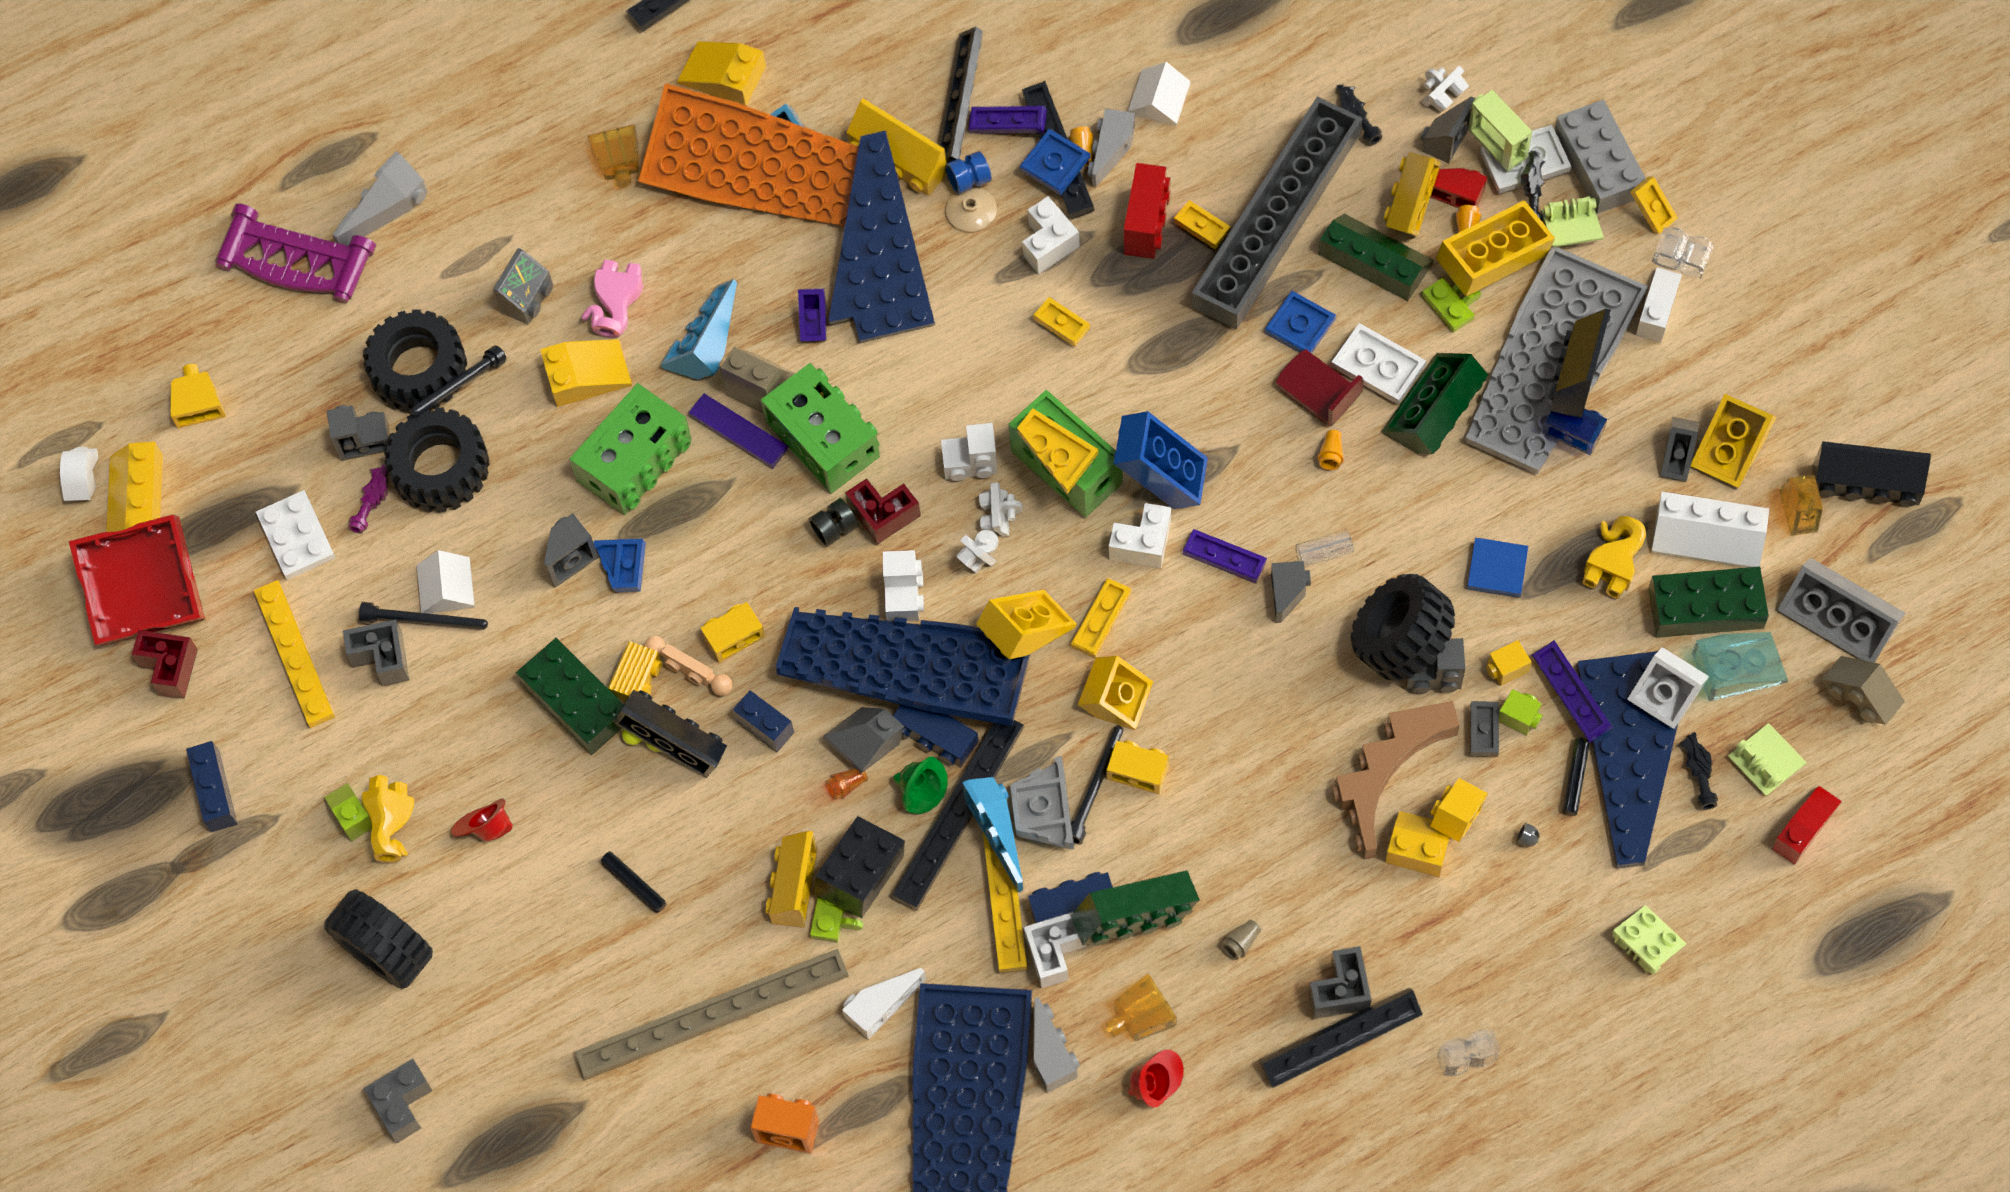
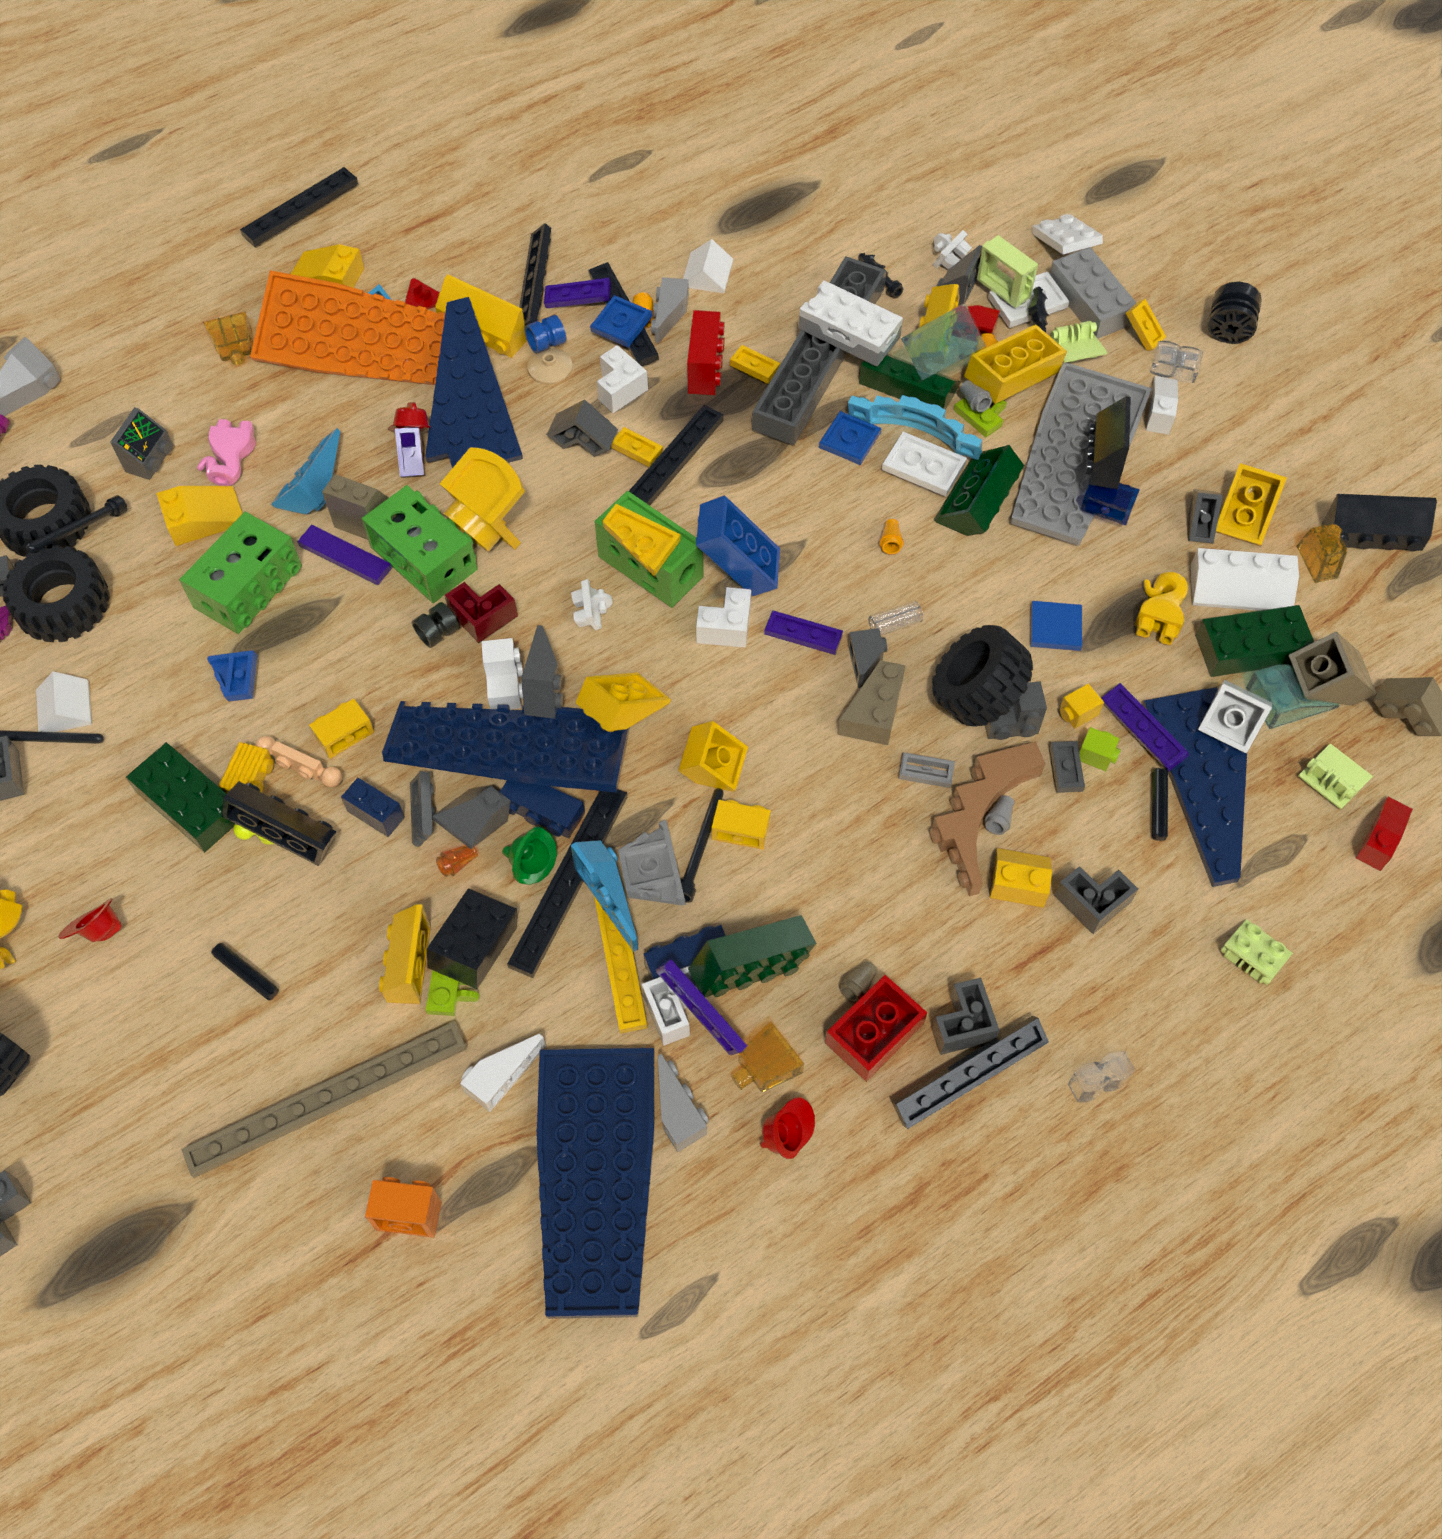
camera: 10 degrees left, 5 degrees down
dark grey slope [544,513,599,588] -> none
white brick [941,423,998,481] -> none
white hips [956,530,999,573] -> none
yellow tile [1071,578,1131,658] -> none
dark red piece [1276,349,1363,426] -> none
yellow brick [1430,778,1488,843] -> none
dark grey hinge [1516,823,1540,847] -> none
black piece [1679,732,1718,810] -> none
light grey slope [1777,558,1906,663] -> none
none -> red piece [388,402,431,432]
none -> red piece [405,278,440,309]
none -> dark grey hinge [410,771,434,847]
none -> yellow piece [440,447,525,552]
none -> dark grey slope [521,625,564,719]
none -> dark grey brick [547,399,618,457]
none -> black plate [629,404,723,506]
none -> dark purple tile [656,959,747,1055]
none -> white piece [799,281,903,366]
none -> red brick [825,975,928,1082]
none -> dark tan wedge [838,660,906,745]
none -> medium azure piece [848,395,982,460]
none -> light grey tile [899,752,955,788]
none -> clear light blue slope [901,303,987,381]
none -> light grey cone [960,380,992,412]
none -> light grey cone [985,795,1015,835]
none -> white plate [1032,214,1103,254]
none -> dark grey brick [1054,866,1138,934]
none -> black wheel [1208,281,1262,344]
none -> dark tan slope [1289,631,1377,706]

